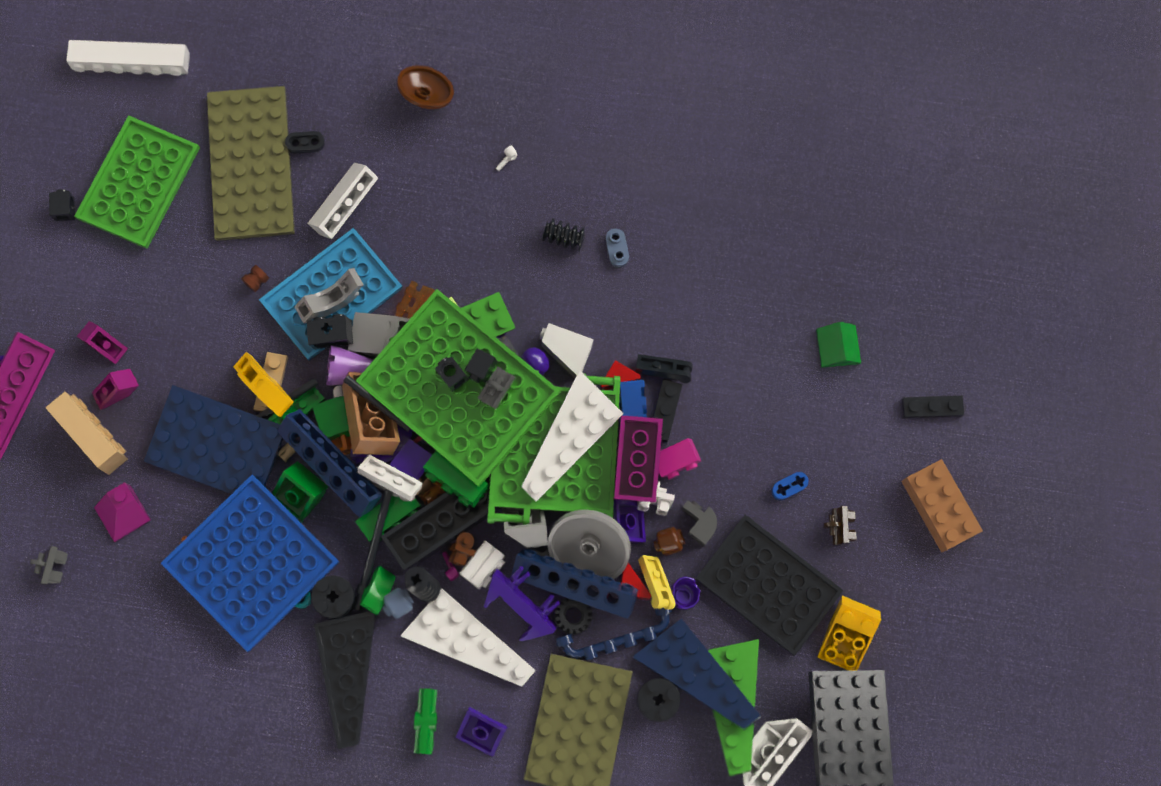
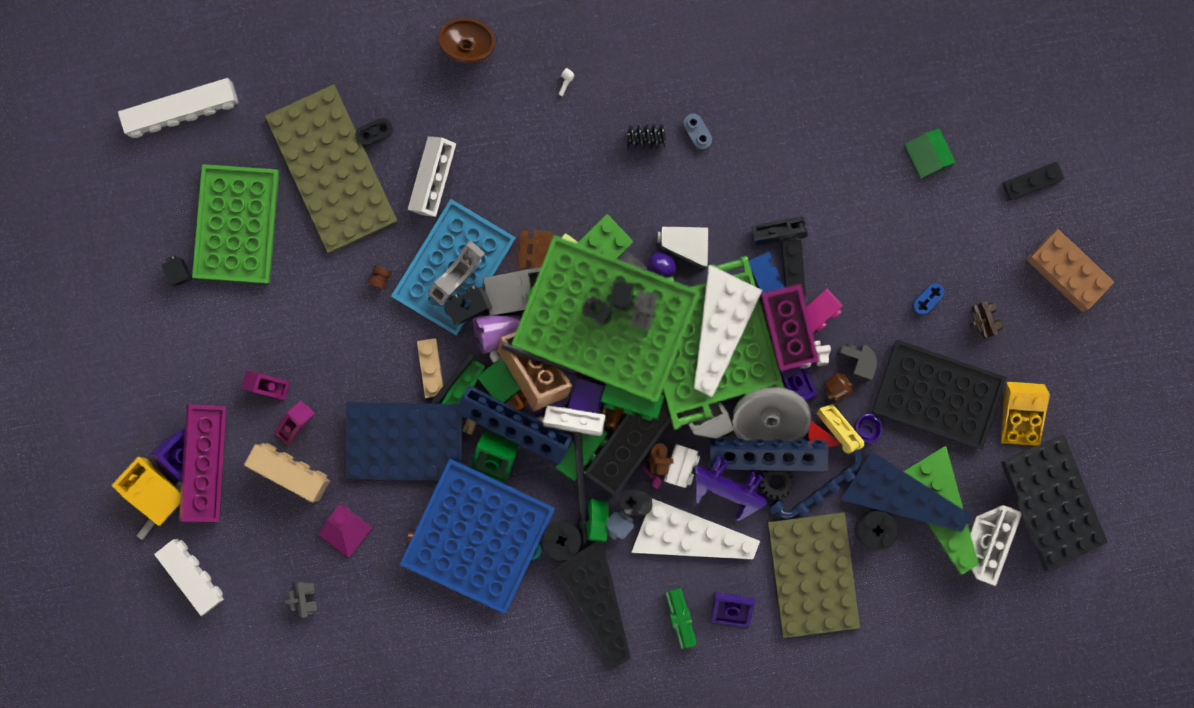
camera: 10 degrees left, 10 degrees up
yellow slope [233,352,294,417] -> none
red slope [600,360,641,390] -> none

